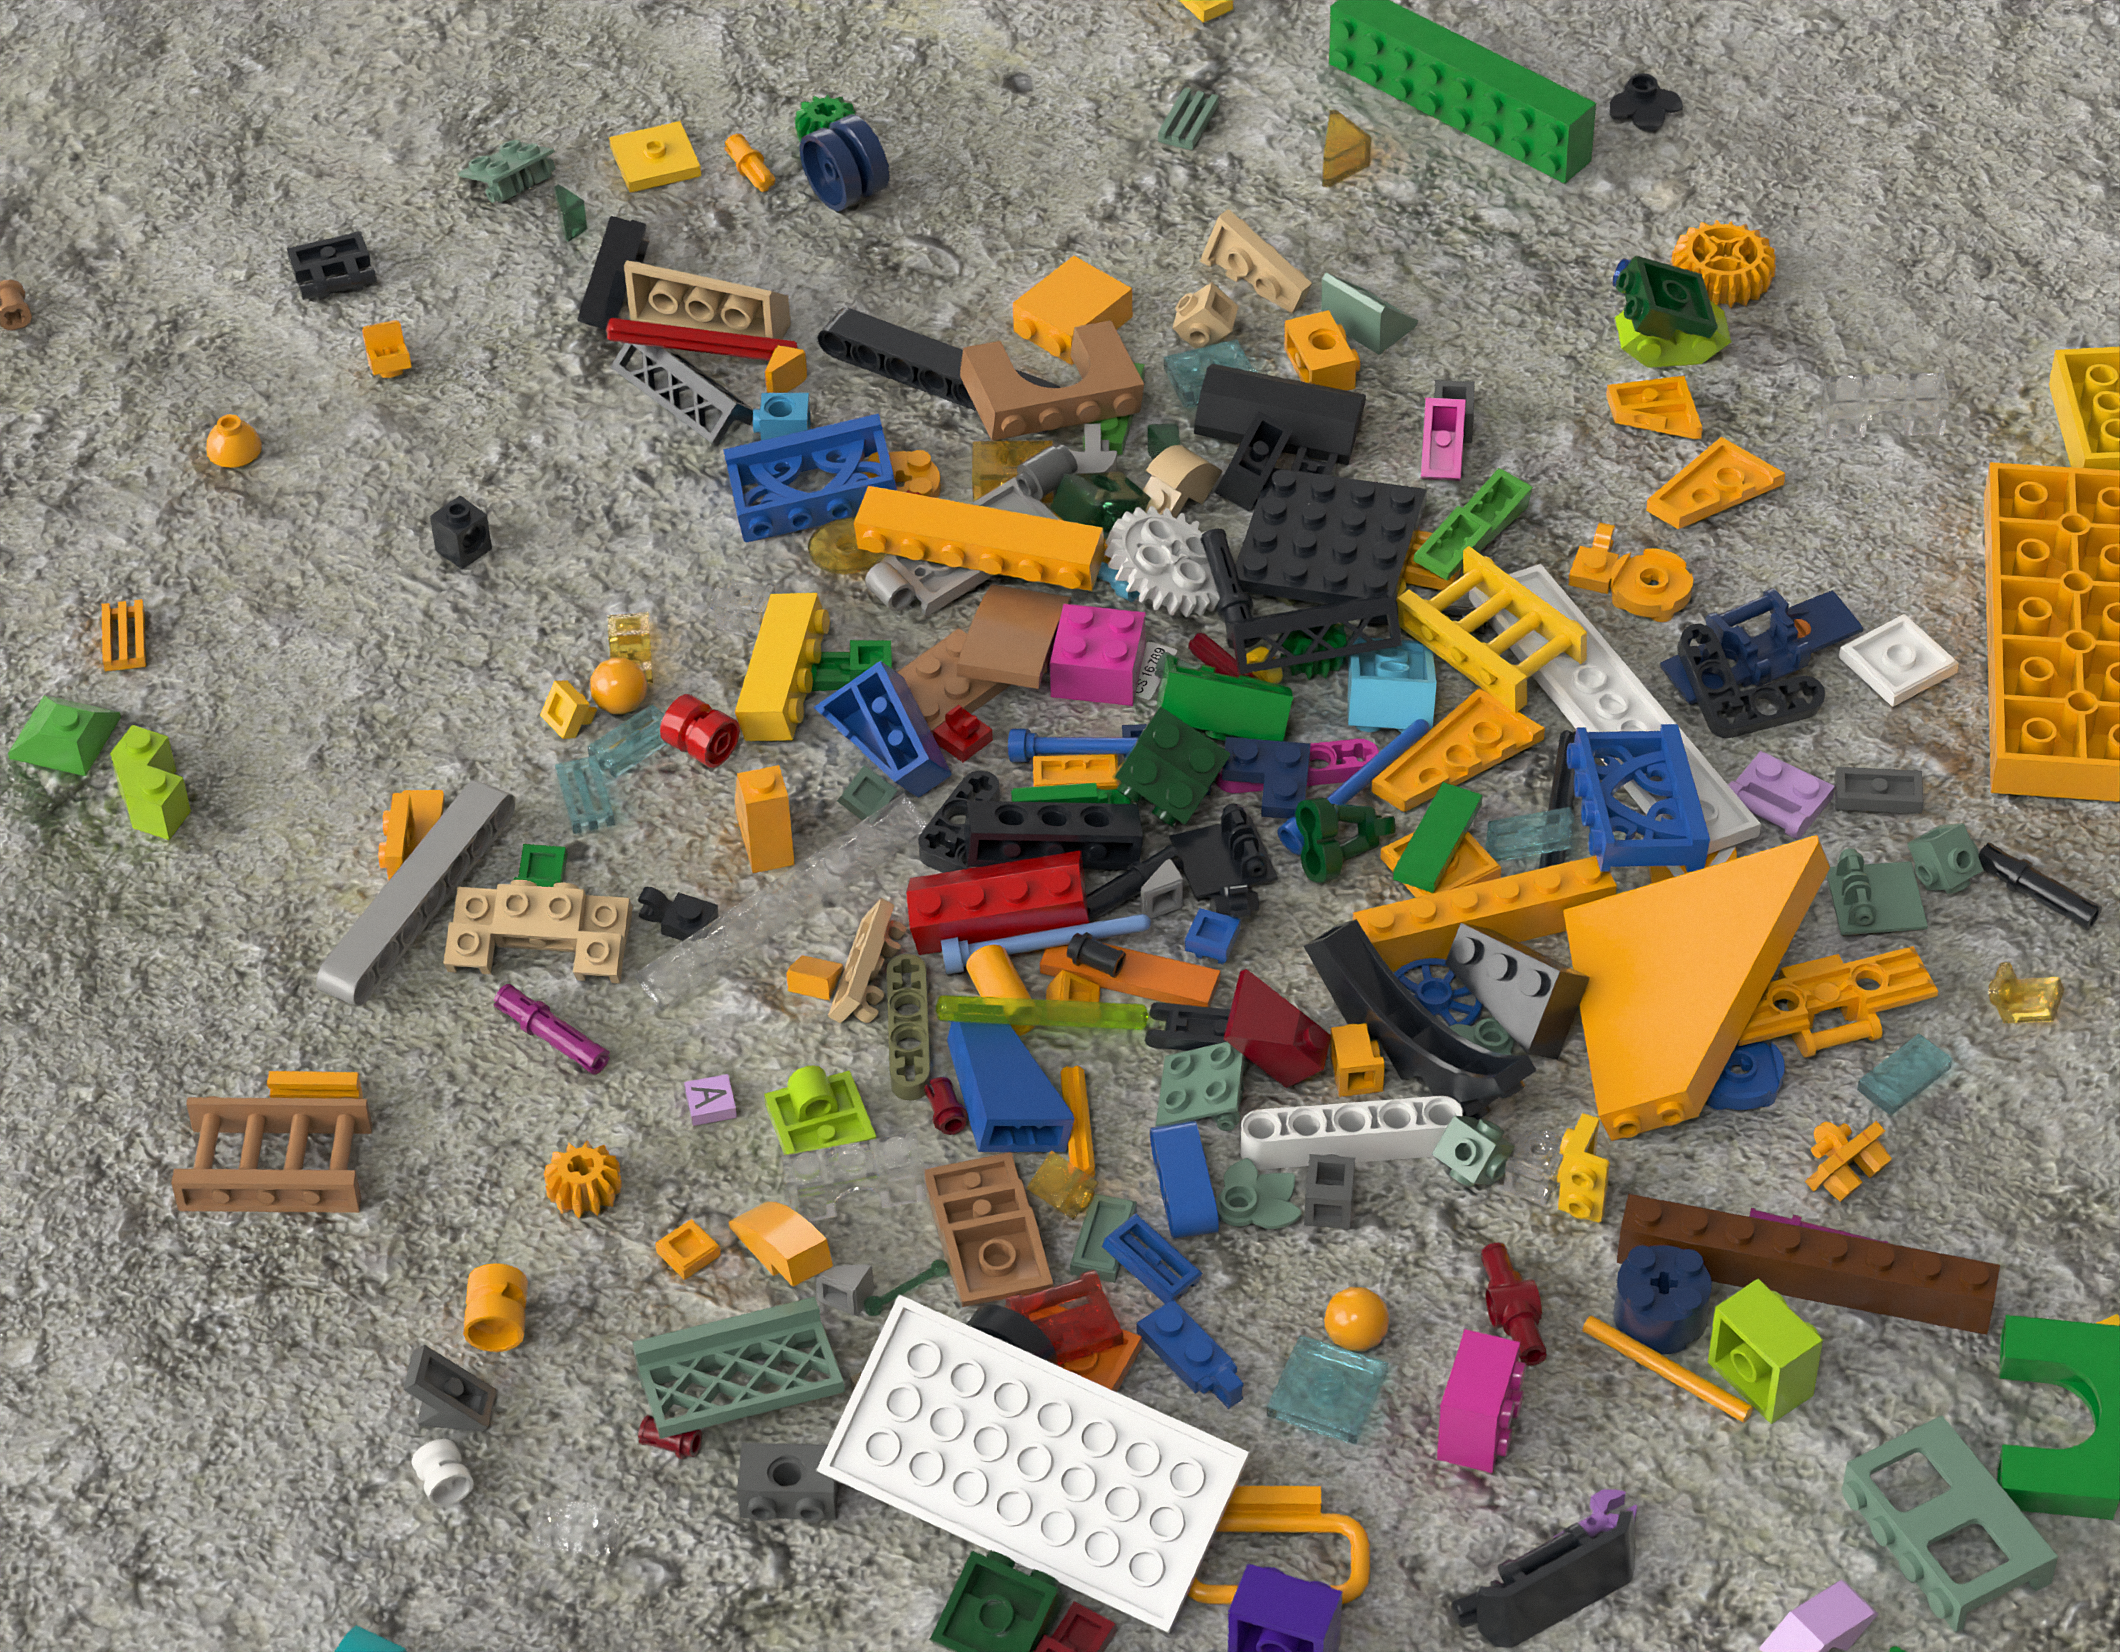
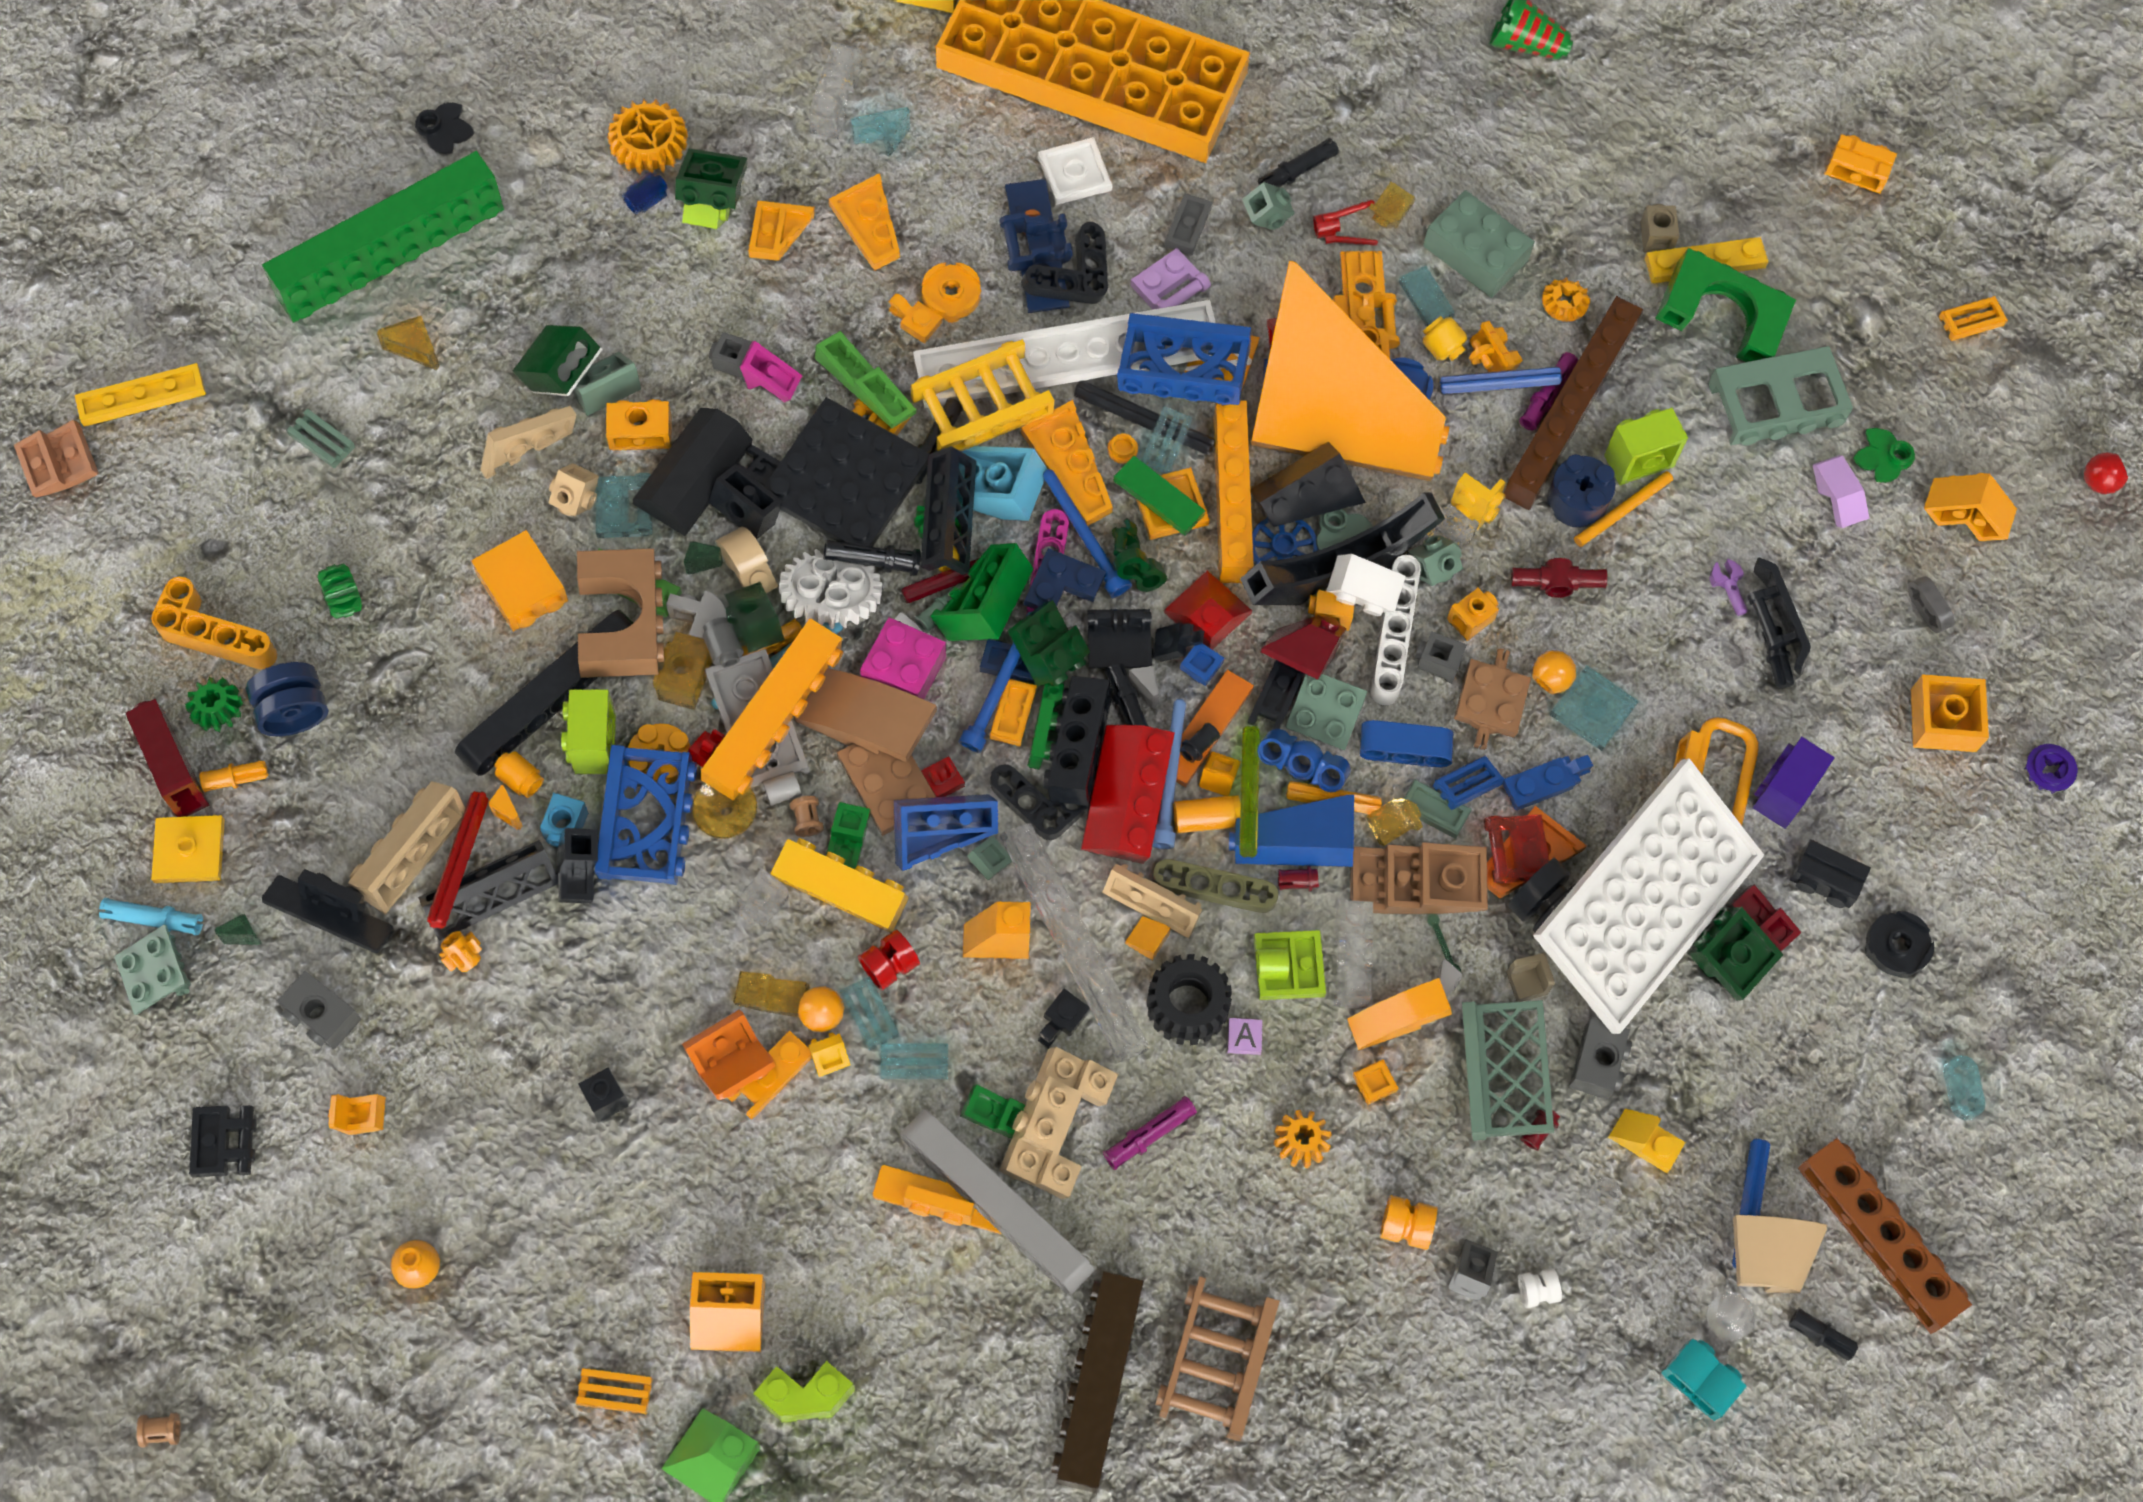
camera: 80 degrees left, 20 degrees up
light orange tile [267,1071,364,1099] -> none
sand green plate [1216,1158,1301,1229] -> none
dark pink brick [1437,1329,1526,1473] -> none
sand green hinge [1827,848,1928,935] -> none
none -> medium azure pin [99,898,203,935]
none -> dark red slope [125,699,210,817]
none -> light orange beam [151,576,278,669]
none -> dark grey brick [277,970,362,1050]
none -> green gear [317,563,362,619]
none -> light orange gear [439,931,482,972]
none -> light orange brick [495,751,544,798]
none -> dark green piece [512,325,603,396]
none -> black brick [556,828,598,904]
none -> lime brick [561,689,616,774]
none -> orange bracket [682,1009,776,1100]
none -> light orange slope [690,1272,766,1352]
none -> light orange hinge [728,1030,812,1120]
none -> medium nougat bush [790,796,824,837]
none -> clear light blue slope [851,107,910,157]
none -> dark brown brick [1051,1271,1144,1493]
none -> light orange plate [1108,433,1138,464]
none -> black tyre [1146,954,1232,1045]
none -> red slope [1164,570,1253,650]
none -> blue piece [1257,729,1351,792]
none -> red plant [1313,200,1378,245]
none -> white brick [1327,554,1406,616]
none -> yellow head [1422,316,1467,361]
none -> sand green brick [1423,190,1535,298]
none -> axle [1440,367,1562,394]
none -> light orange brick [1447,588,1499,641]
none -> medium nougat plate [1454,648,1531,750]
none -> light orange gear [1542,277,1590,322]
none -> yellow slope [1608,1108,1686,1173]

